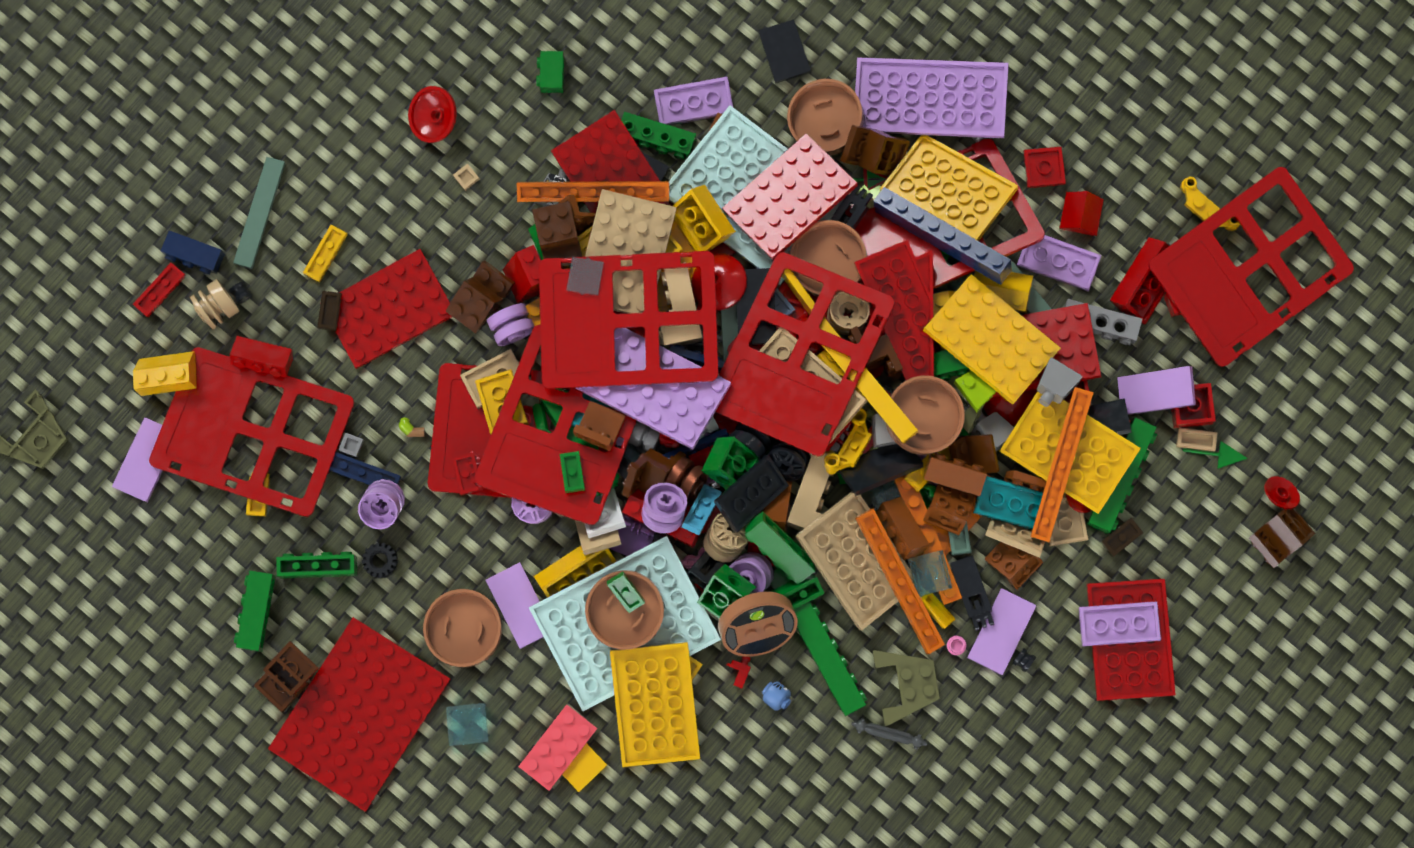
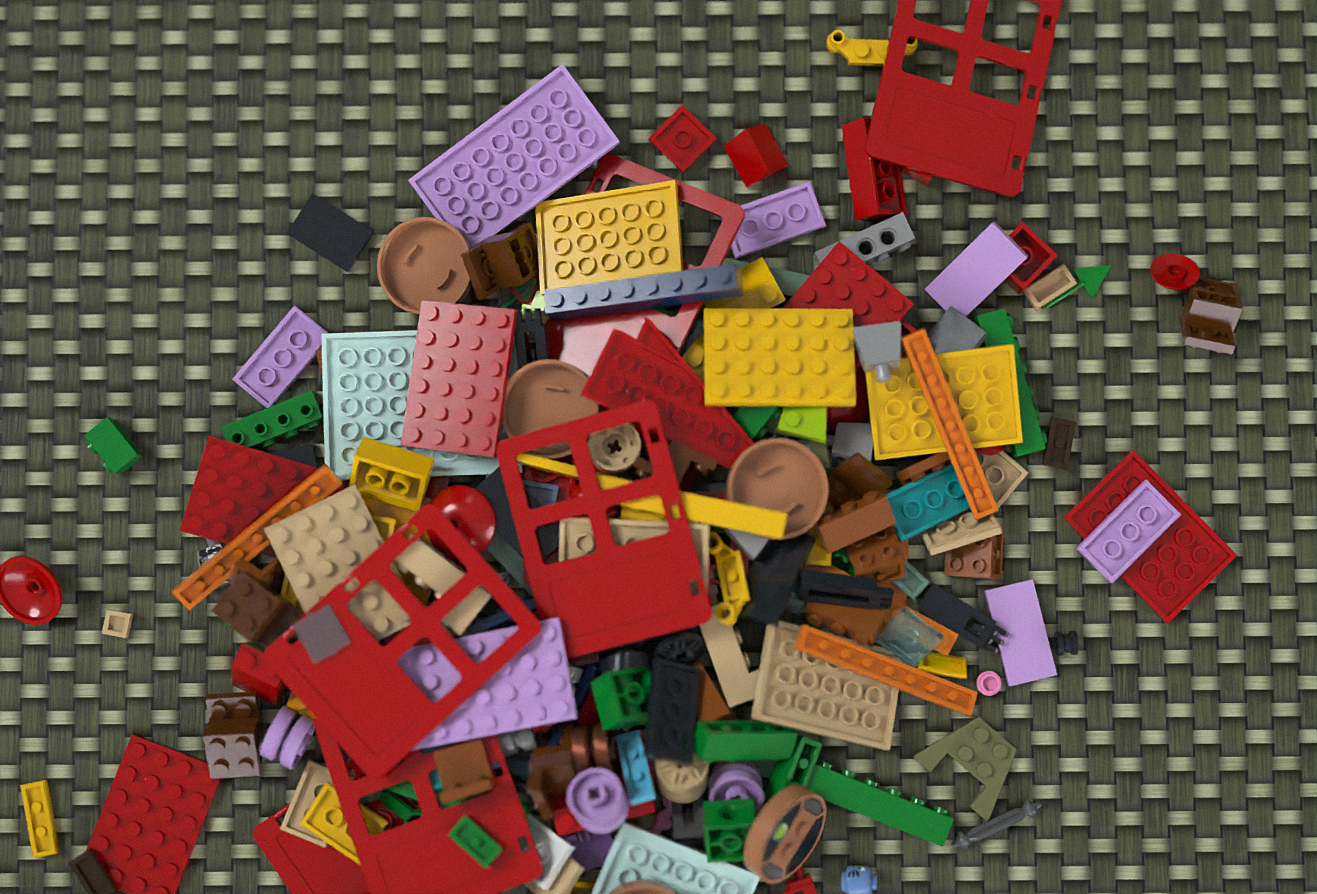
camera: 45 degrees left, 5 degrees up
none -> black hinge [799,569,894,610]

